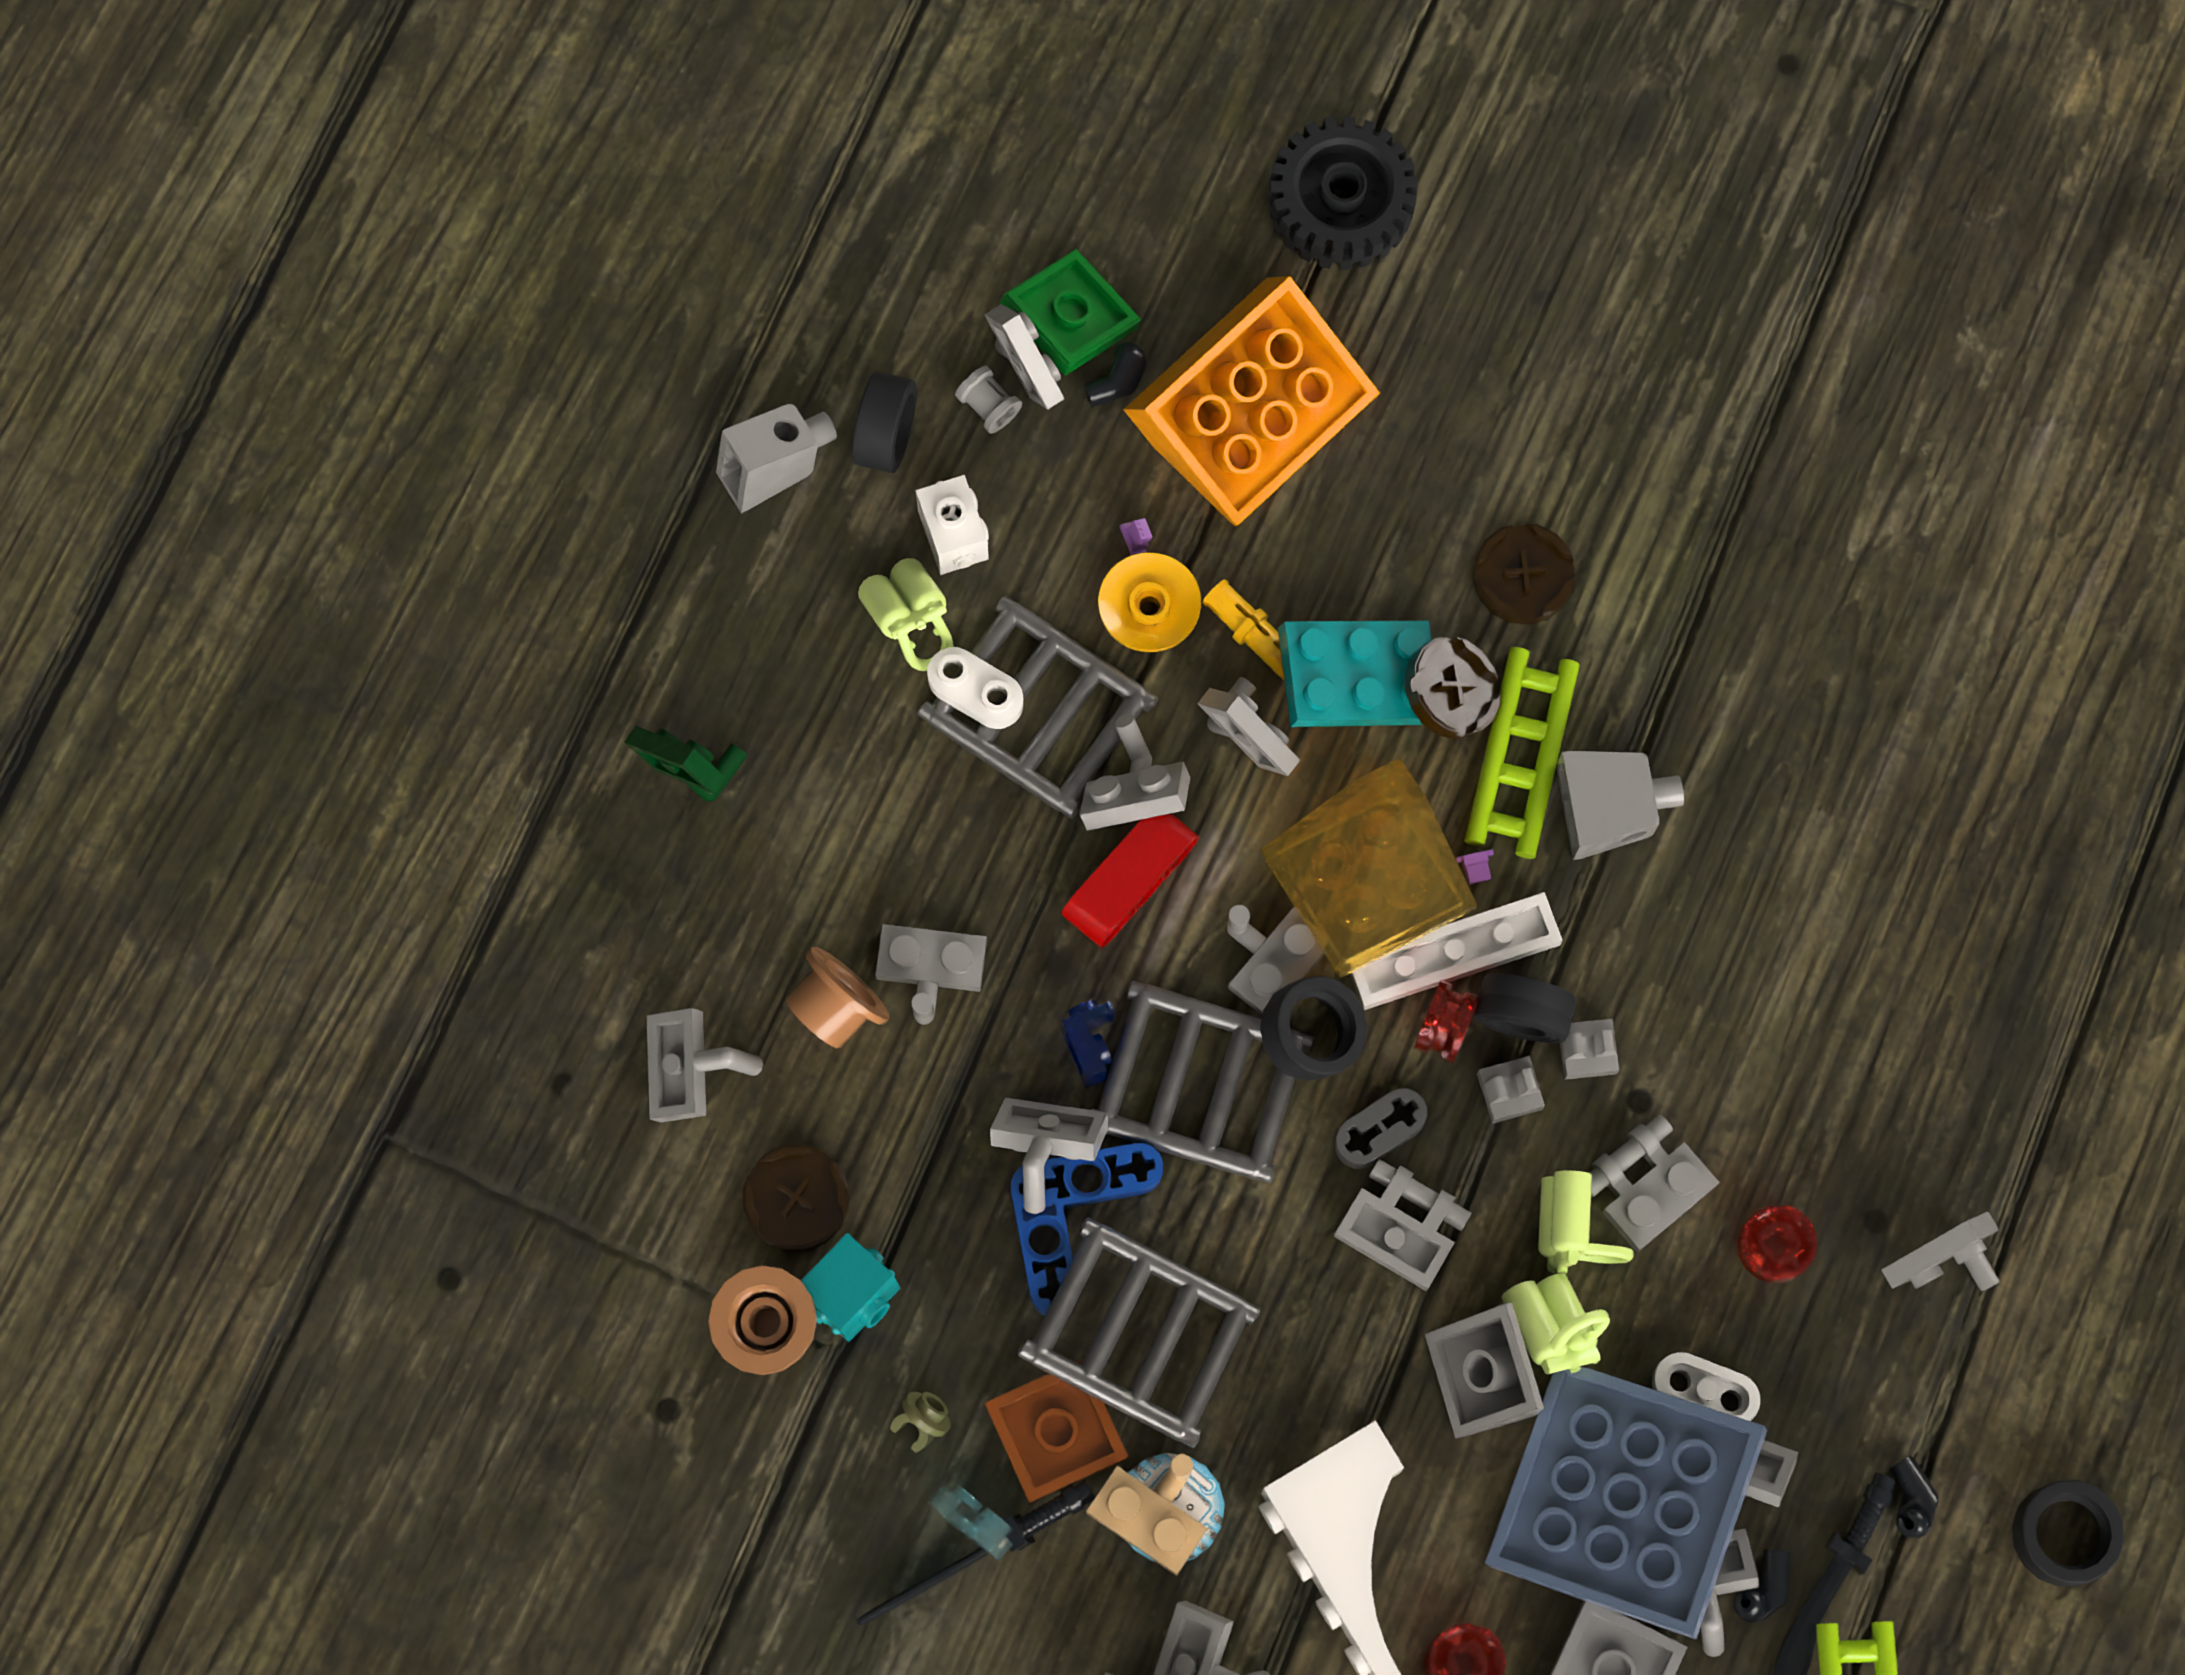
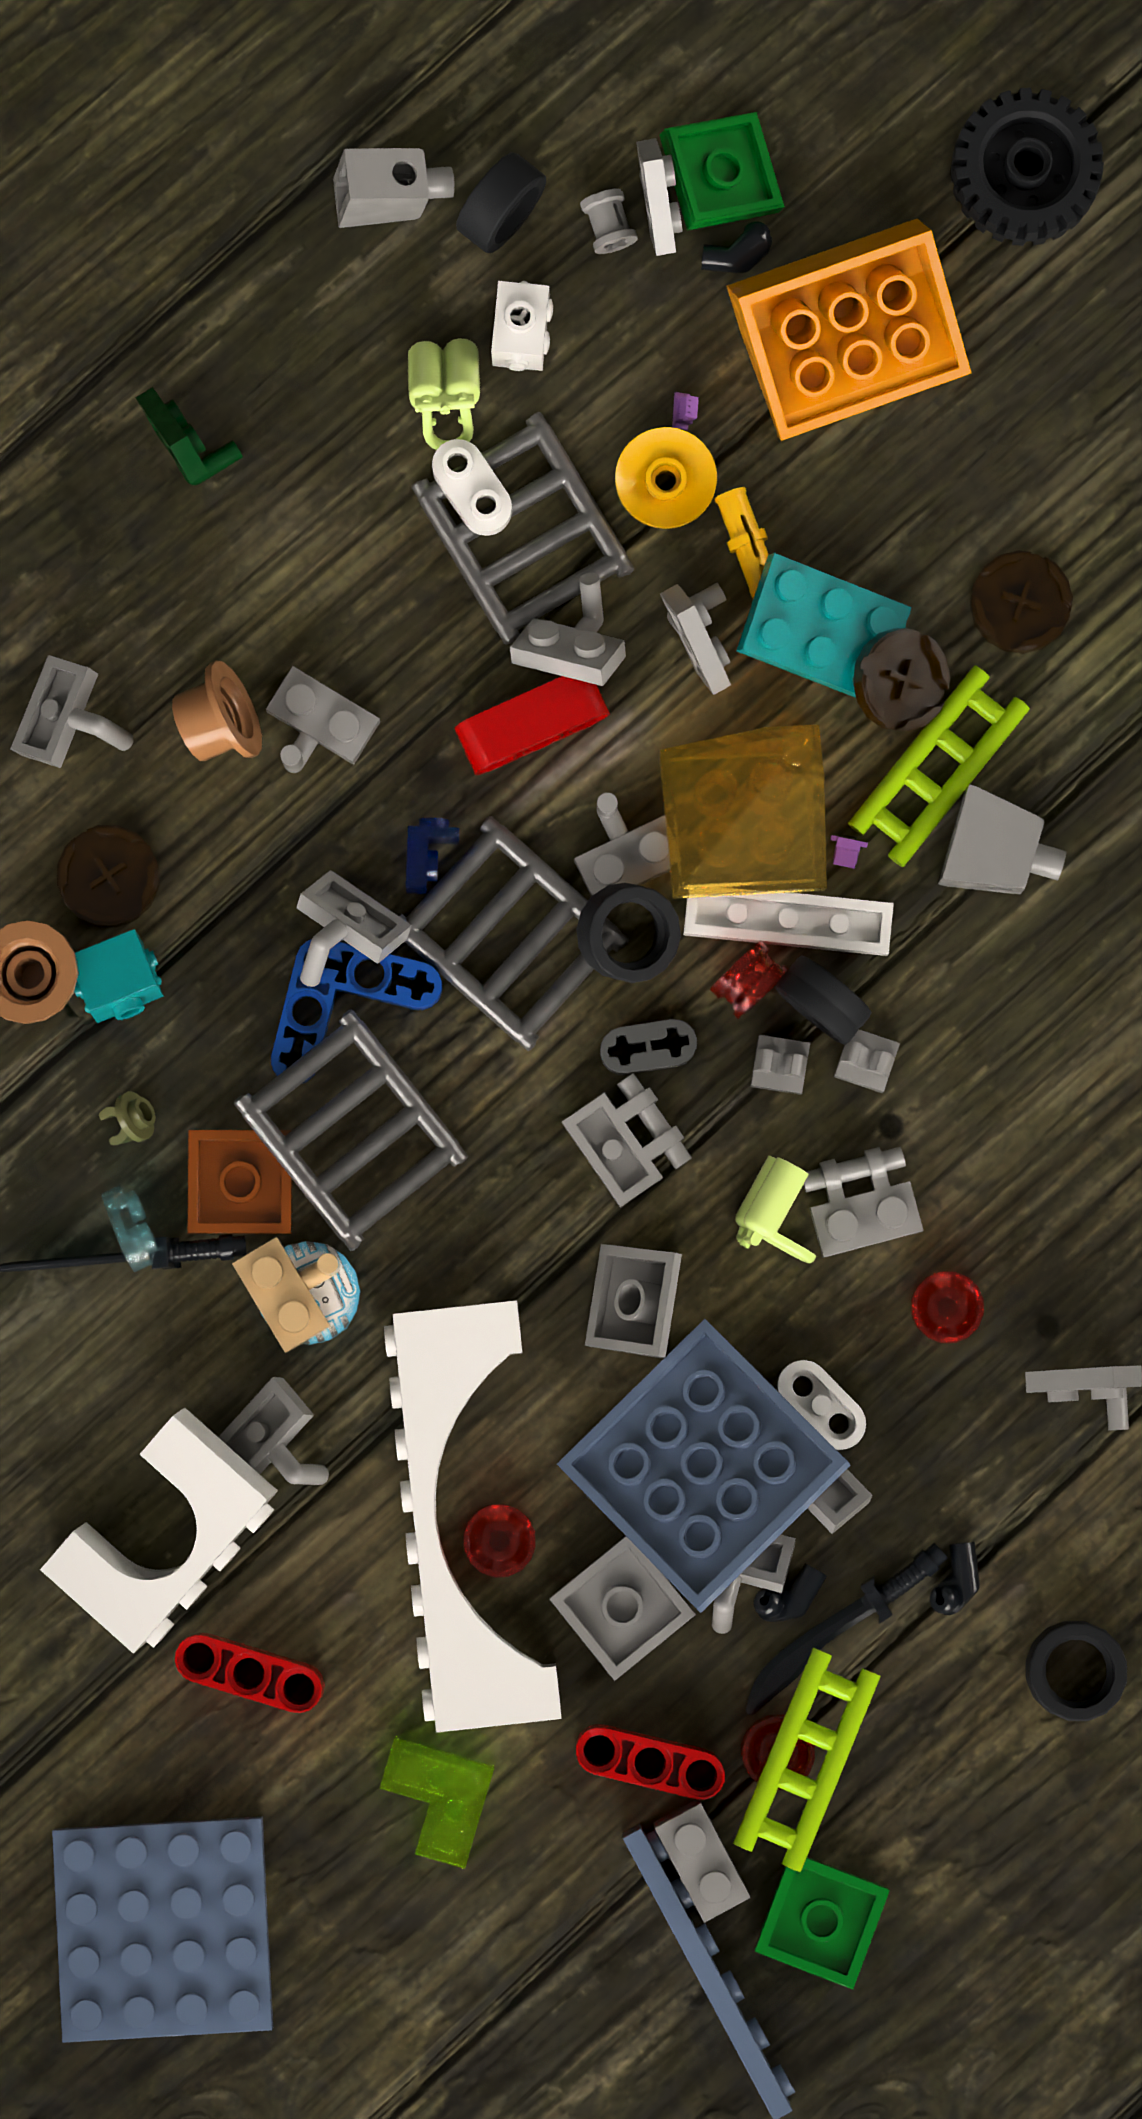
camera: 25 degrees right, 10 degrees up
yellowish green piece [1501,1273,1610,1374] -> none

